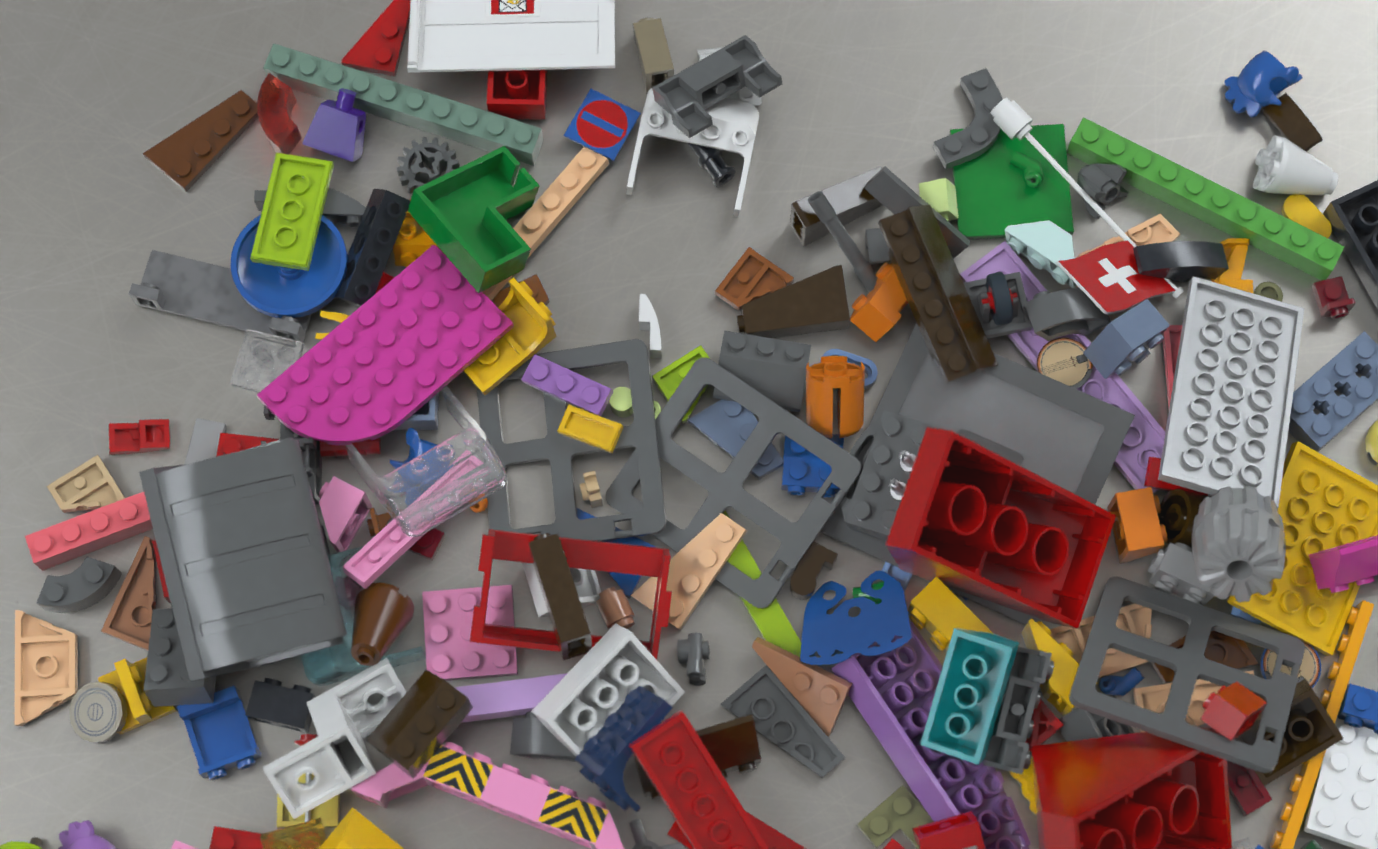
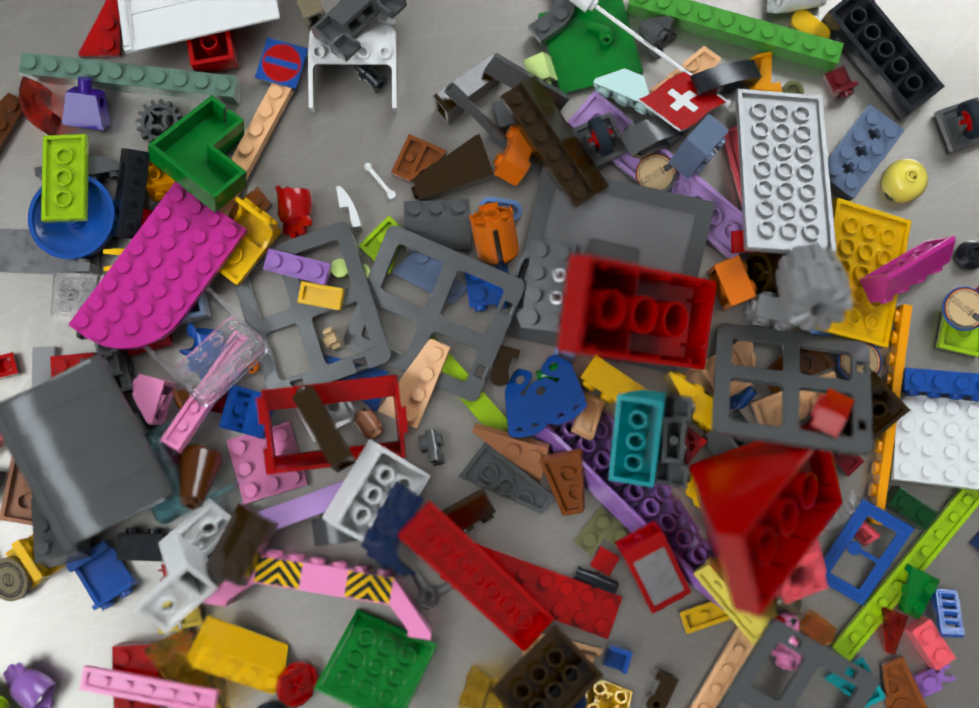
camera: 10 degrees left, 10 degrees up
none -> blue bracket [219,384,274,439]
none -> red piece [275,185,313,239]
none -> white hinge [364,163,396,200]
none -> dark orange wing [539,448,585,516]
none -> light nougat tile [571,392,605,441]

